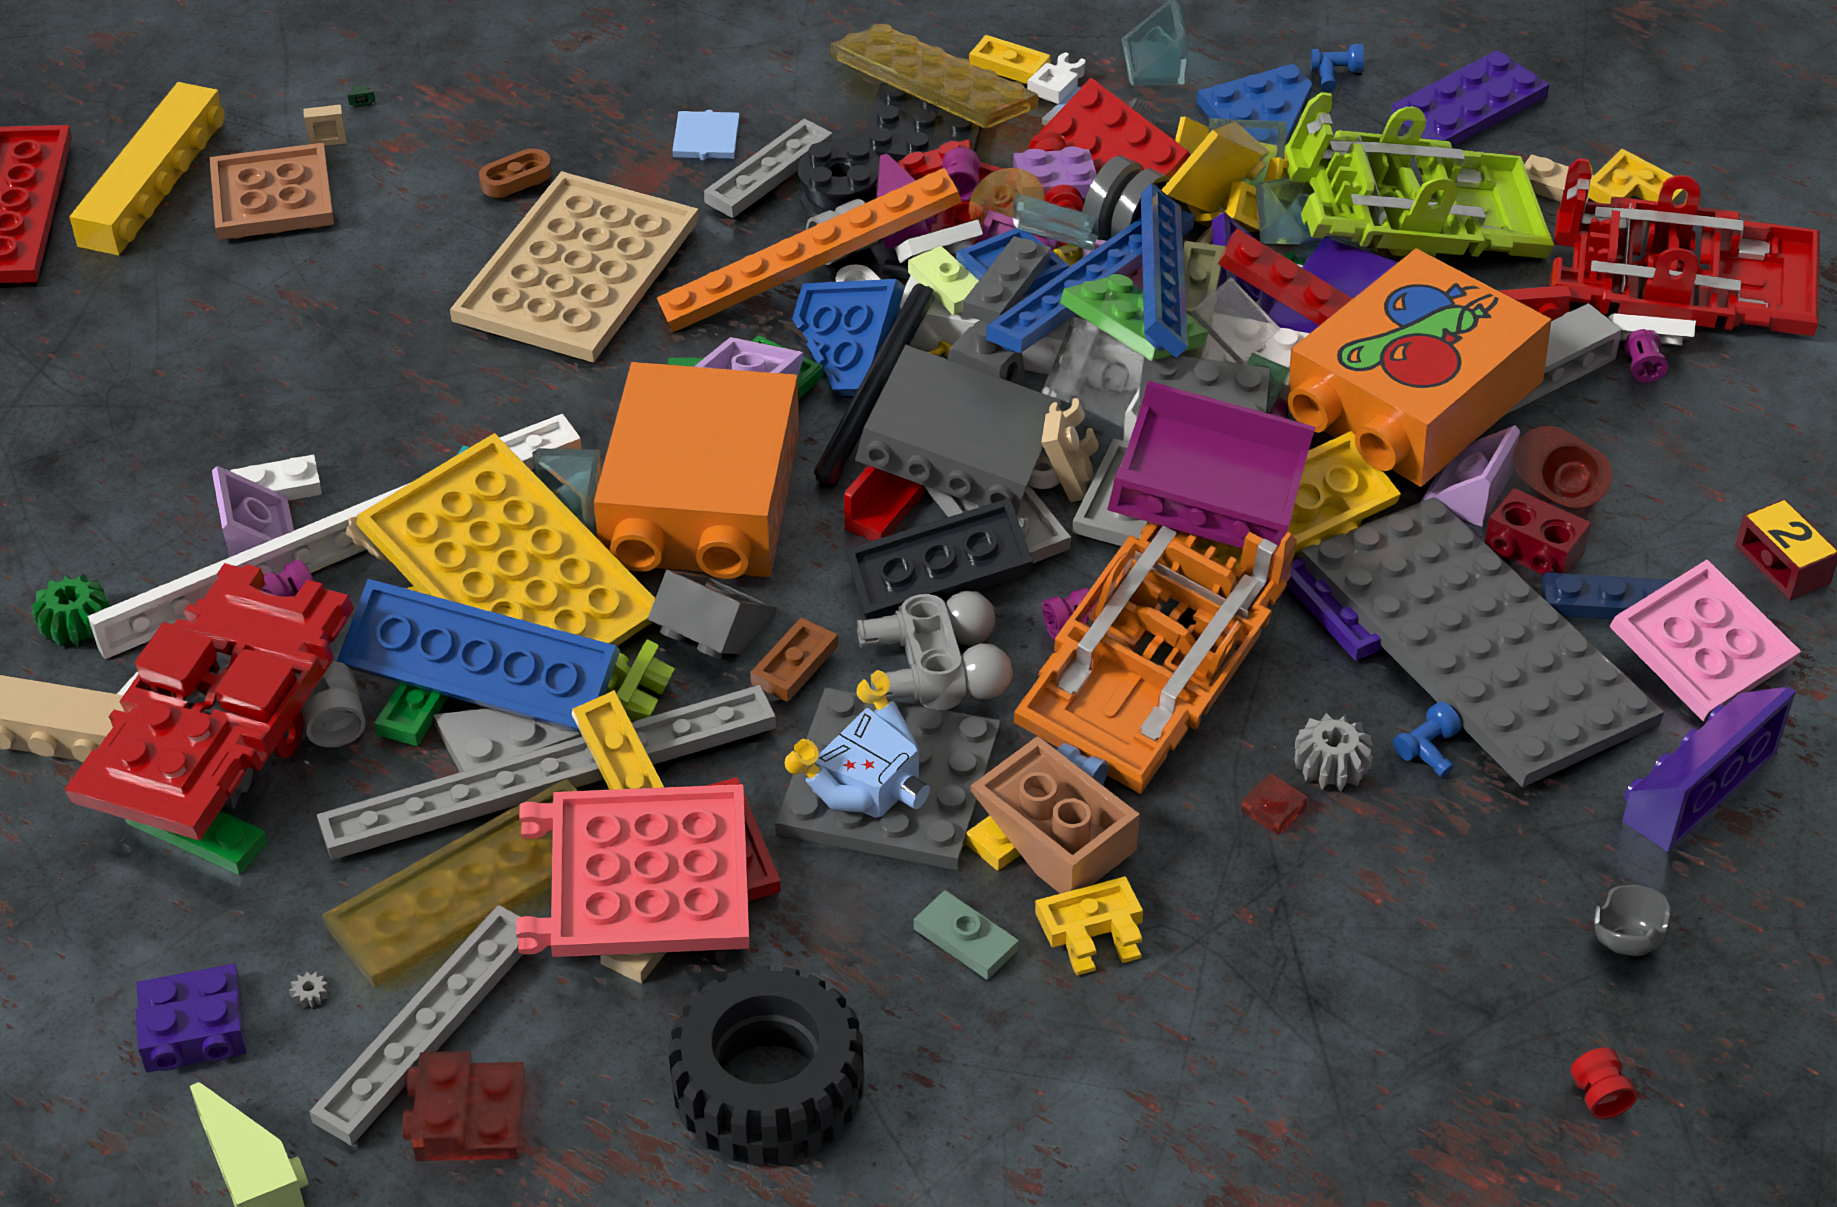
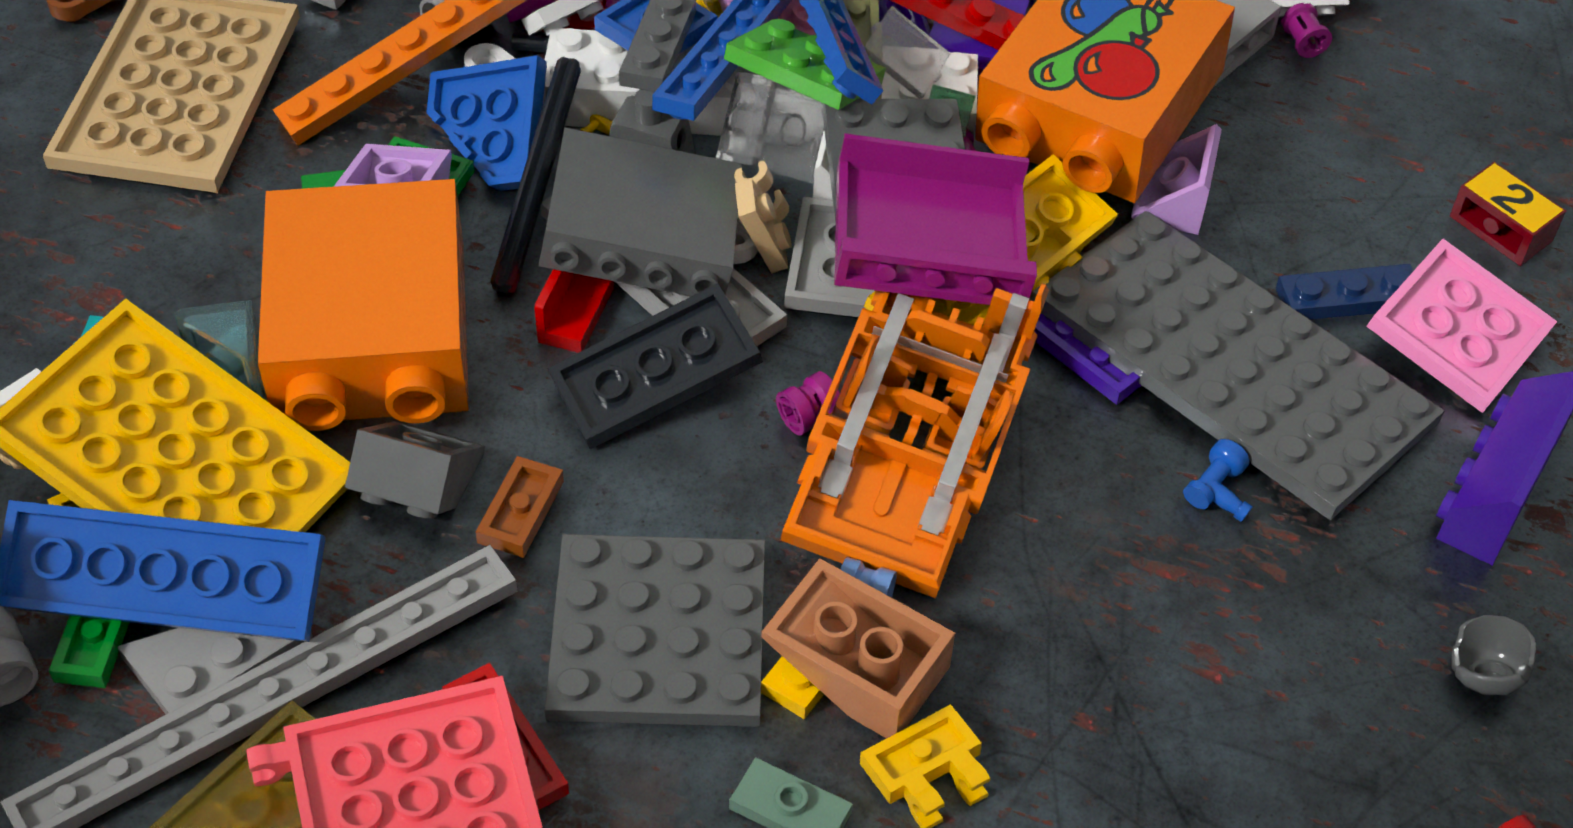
camera: 15 degrees left, 5 degrees up
white plate [500,414,582,470] -> none
yellow plate [572,690,664,790] -> none
lime hips [605,639,675,721] -> none
light blue torso [785,670,930,818] -> none
light grey piece [857,591,1013,710] -> none
yellowish green plate [908,246,979,316] -> none
clear red plate [1241,773,1308,835] -> none
light grey gear [1294,713,1373,791] -> none
dark red brick [1485,488,1591,575] -> none
clear red piece [1514,426,1612,508] -> none

